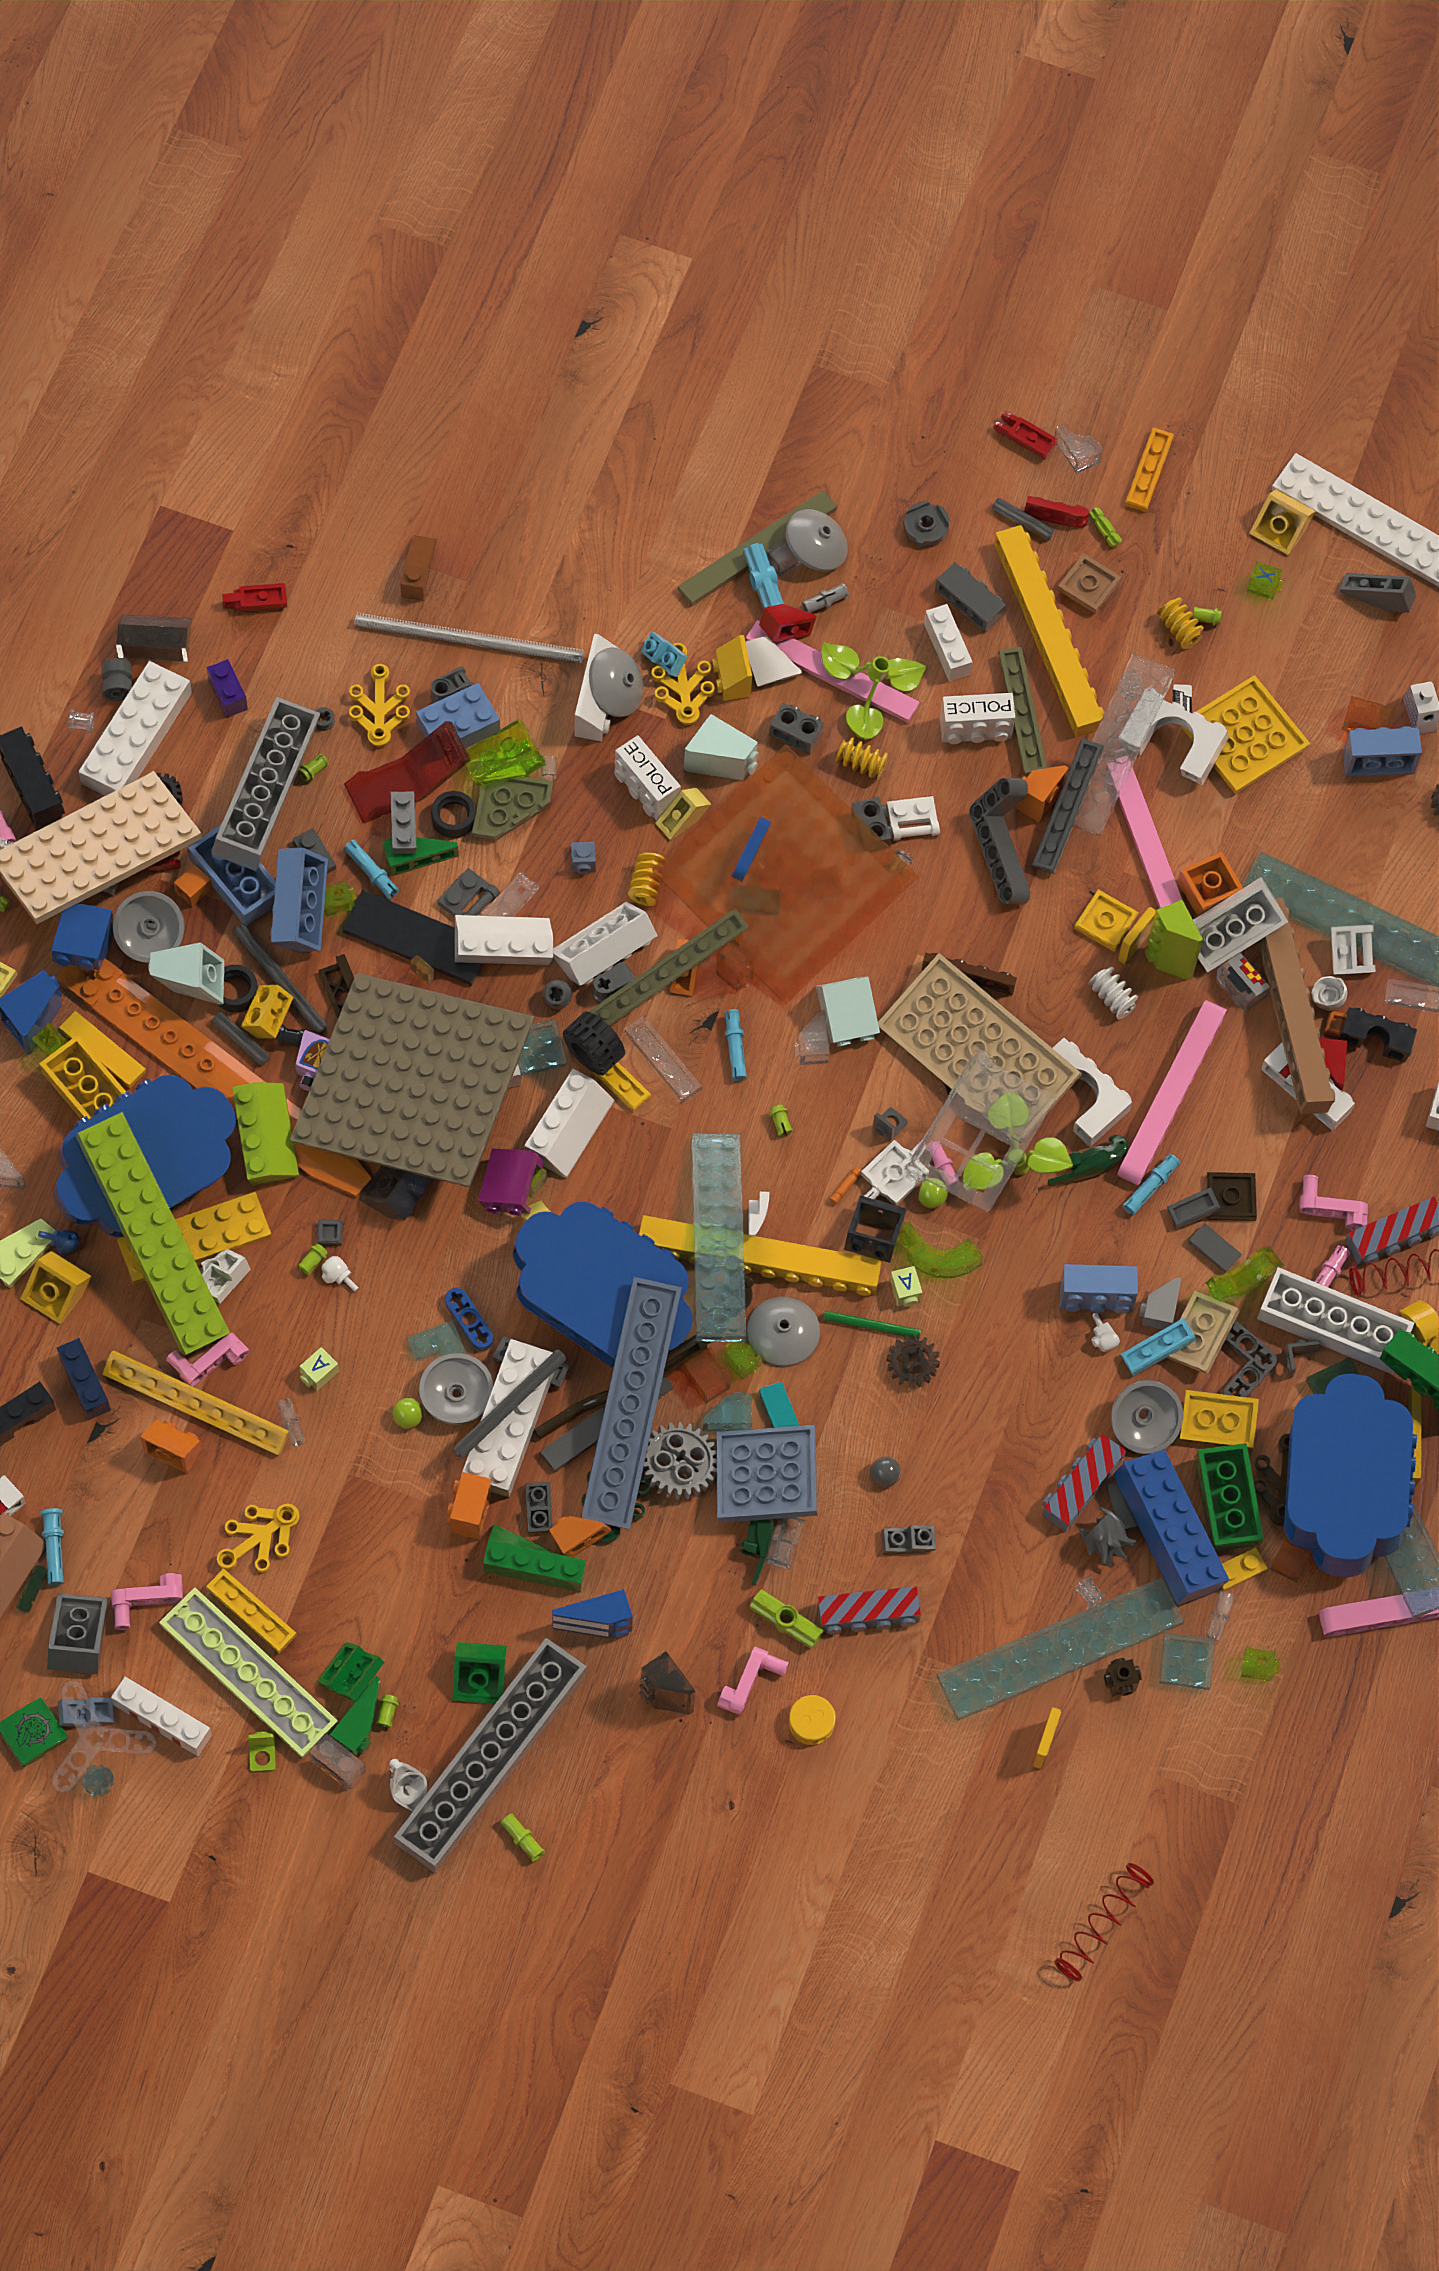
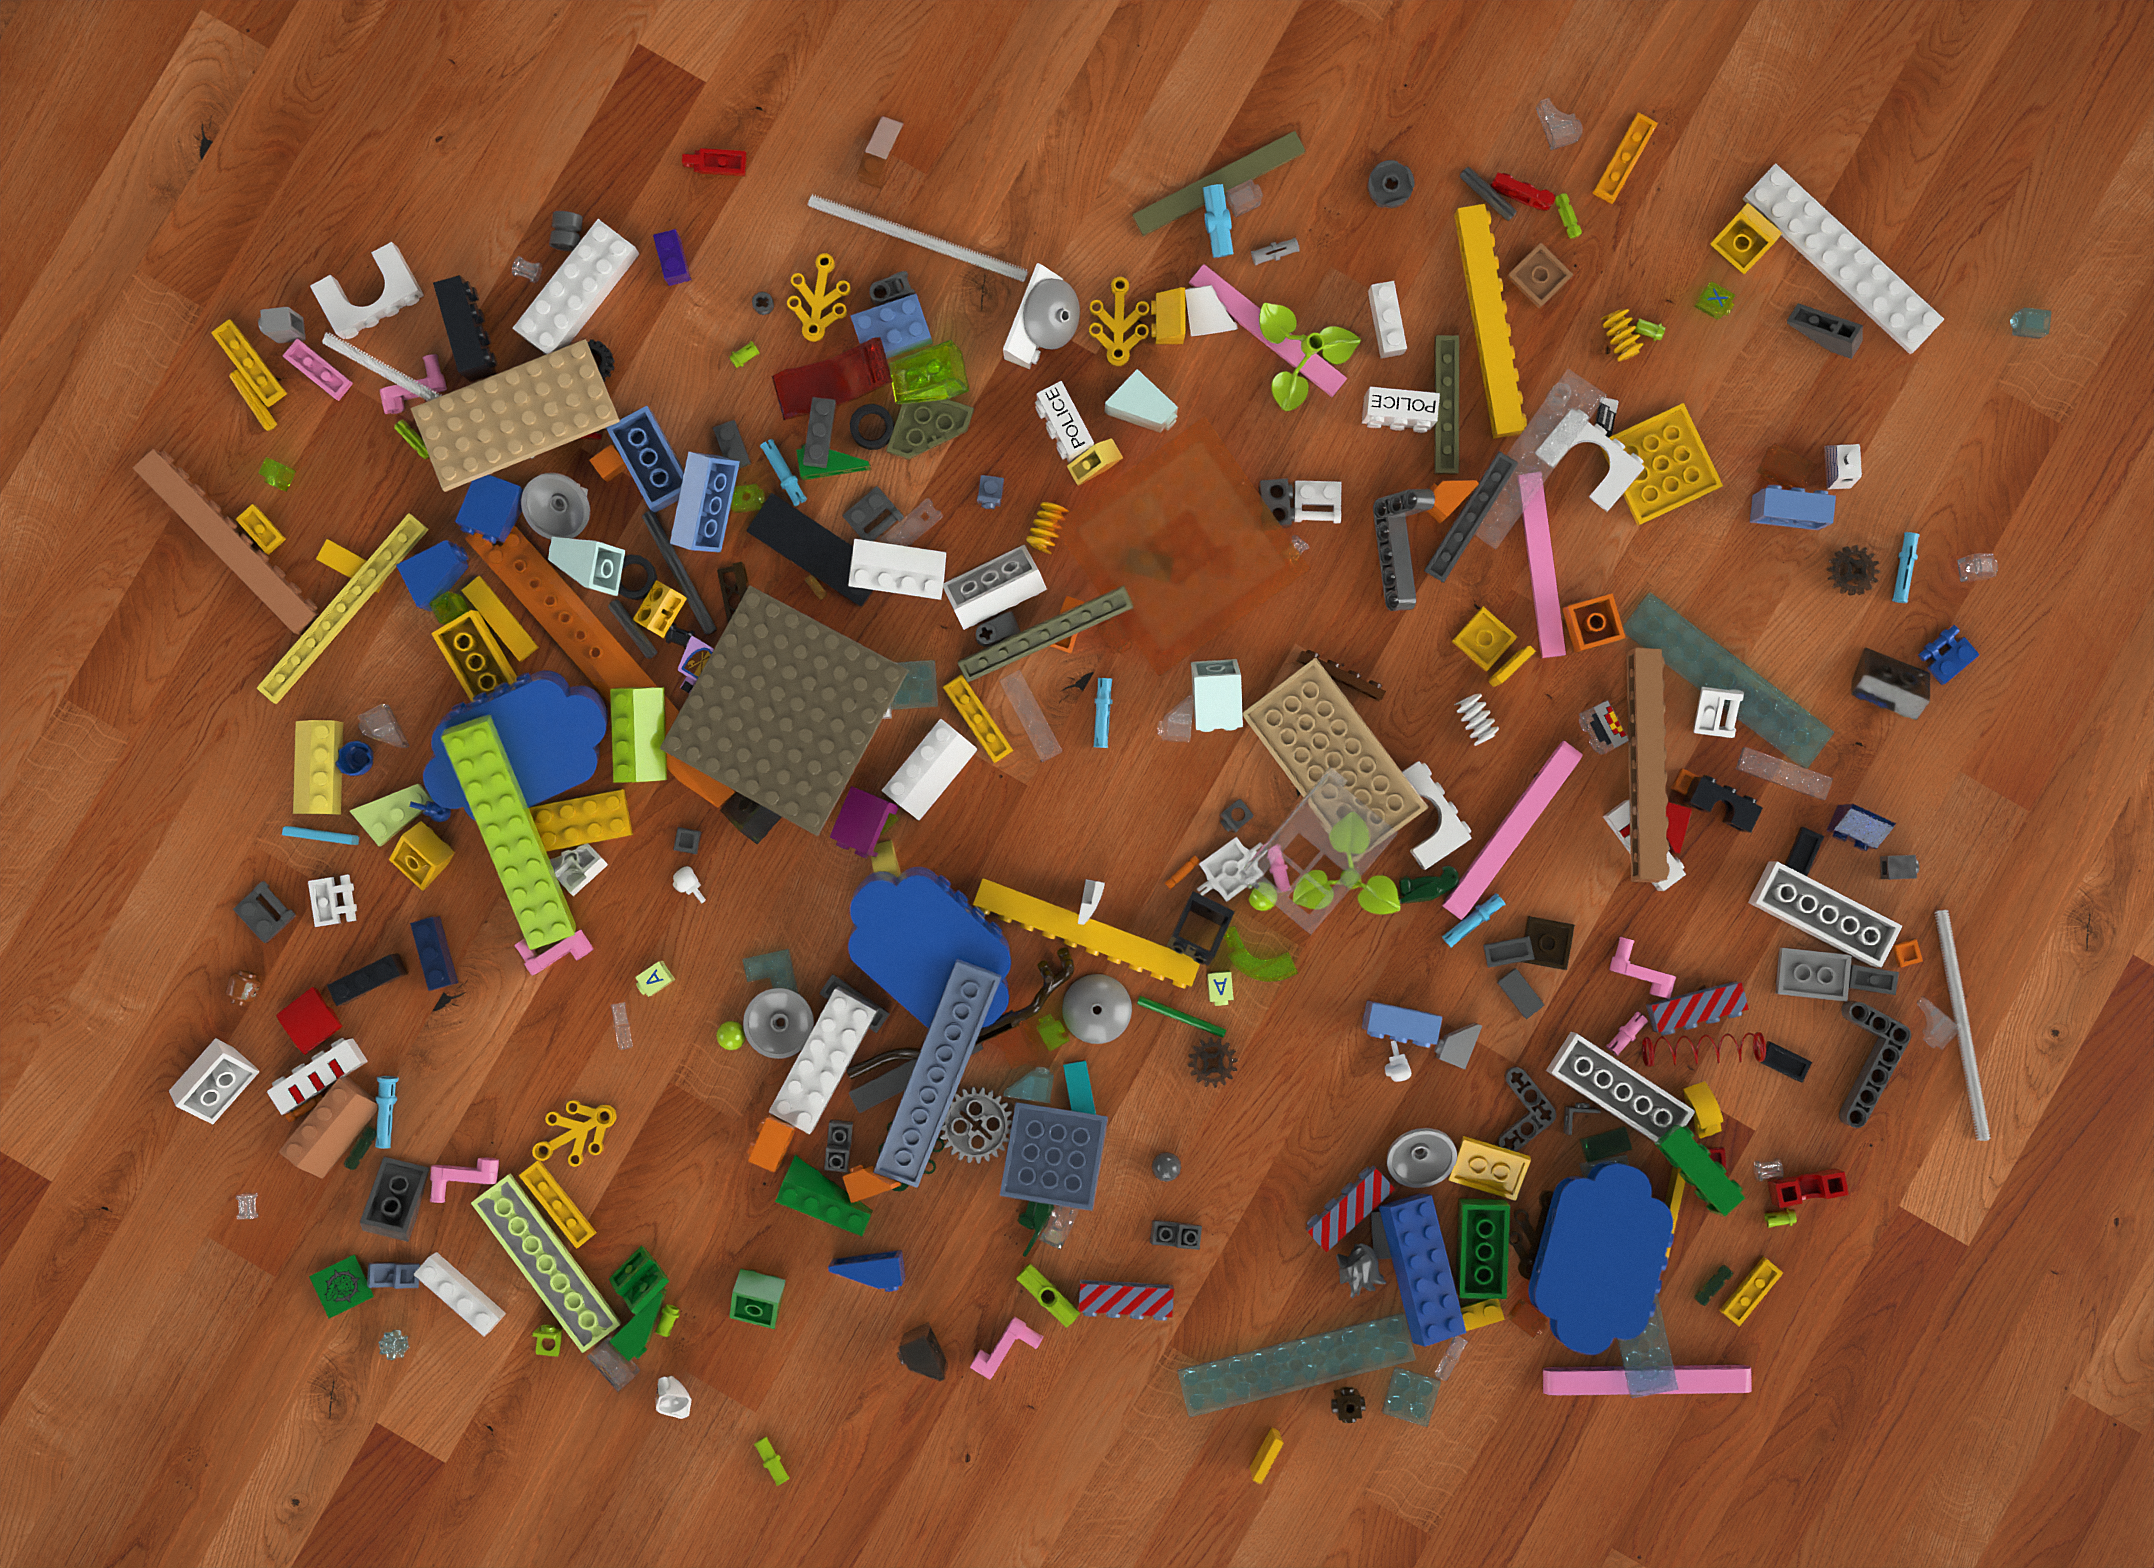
camera: 10 degrees right, 20 degrees up
clear piece [52,1681,156,1792] -> none
yellow plate [102,1351,290,1455] -> none
clear smoke slope [116,614,192,662] -> none
orange slope [140,1420,202,1474] -> none
light grey brick [212,697,320,871] -> none
lime pin [298,1243,328,1275] -> none
light grey brick [394,1638,587,1874] -> none
blue beam [445,1288,493,1351] -> none
dark grey axle [453,1350,566,1459] -> none
clear hinge [540,755,557,781] -> none
dark grey piece [542,979,572,1010] -> none
black tyre [562,1011,626,1076] -> none
medium azure slope [641,631,687,677] -> none
clear light blue plate [691,1133,746,1342] -> none
blue beam [731,817,771,882] -> none
red slope [759,604,817,642] -> none
dark grey brick [769,703,824,755] -> none
lime pin [769,1105,793,1137] -> none
light grey dish [786,509,848,572] -> none
yellow head [788,1695,836,1745] -> none
yellow piece [835,738,888,780] -> none
dark grey brick [935,562,1006,633] -> none
red hinge [993,411,1058,460] -> none
clear bush [1074,1576,1106,1610] -> none
medium azure tile [1120,1318,1196,1376] -> none
lime slope [1145,900,1203,980] -> none
tan plate [1166,1291,1239,1375] -> none
white slope [1193,877,1288,972] -> none
clear neon green arch [1205,1246,1284,1304] -> none
clear neon green brick [1241,1646,1280,1681] -> none
white hair [1311,976,1348,1011] -> none

